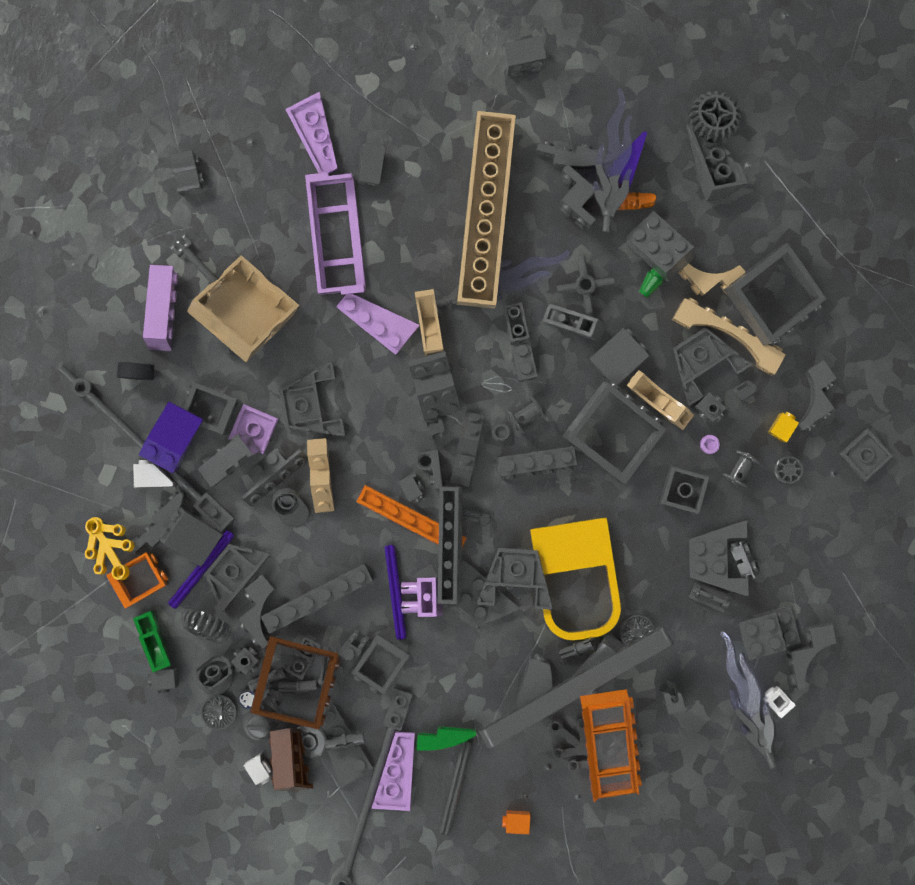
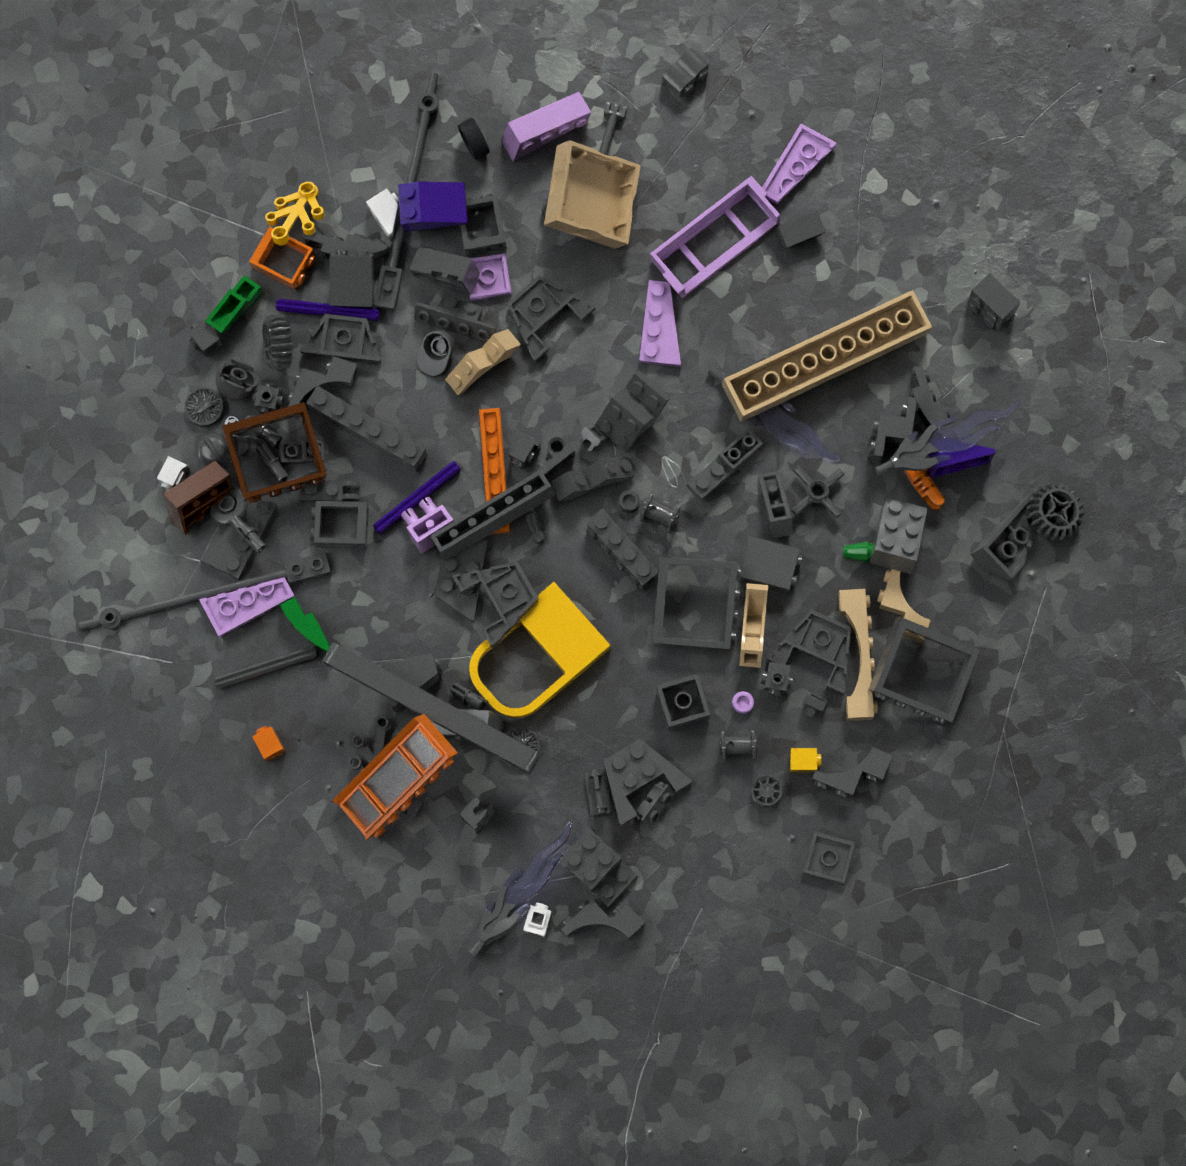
camera: 60 degrees right, 10 degrees down
tan arch [415,289,443,356] -> none

